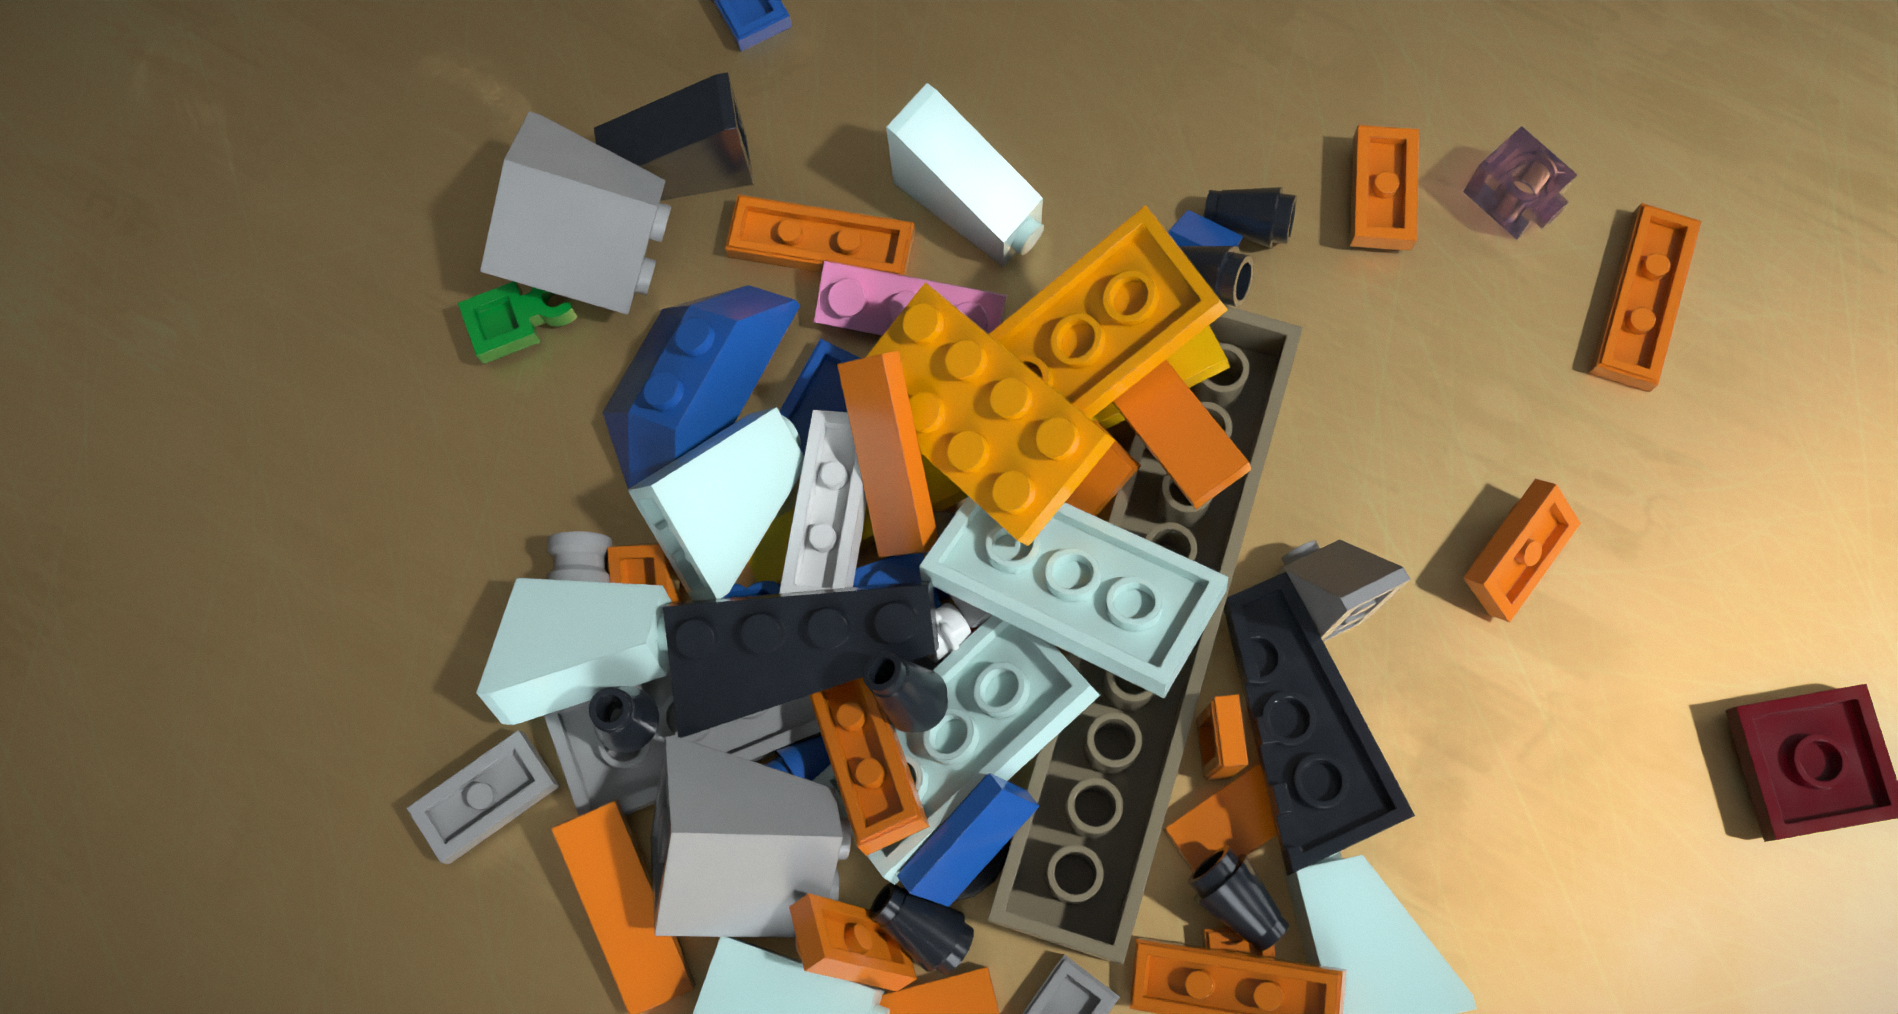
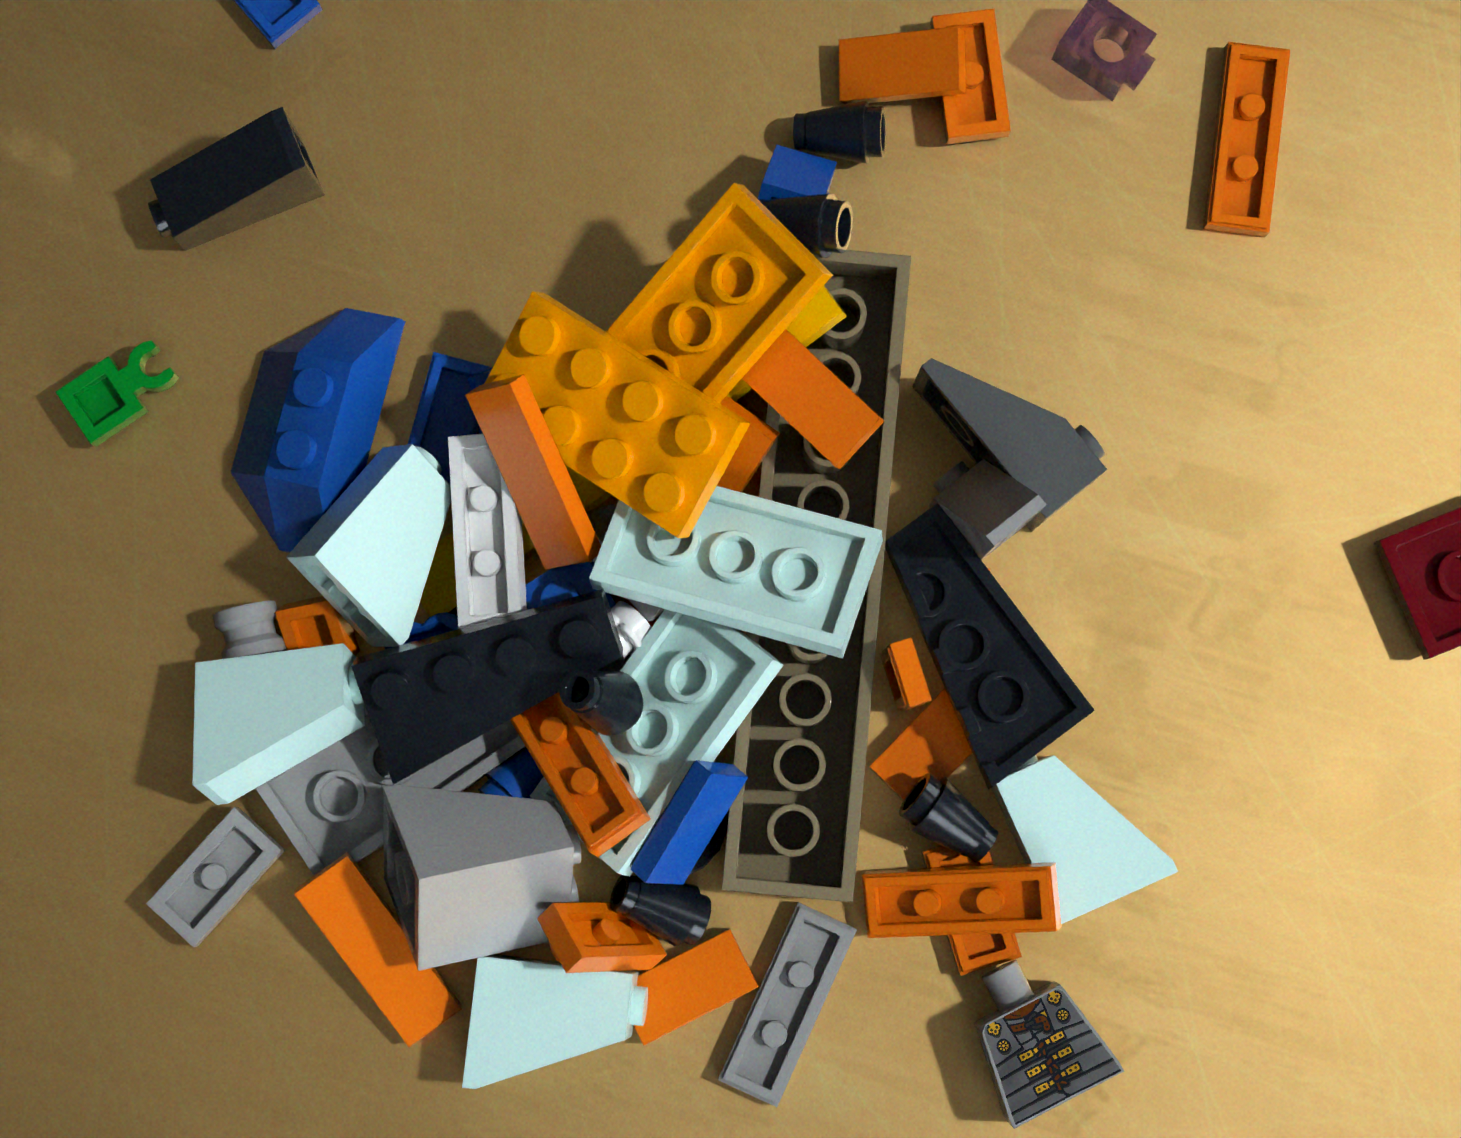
camera: 20 degrees left, 10 degrees up
light grey slope [480,111,672,315] -> none
black cone [589,686,659,753] -> none
orange tile [725,195,915,275] -> none
bright pink plate [814,261,1007,335] -> none
light aqua slope [886,83,1044,267] -> none
orange plate [1463,478,1581,622] -> none
none -> orange tile [839,26,966,105]
none -> dark grey slope [912,358,1107,532]

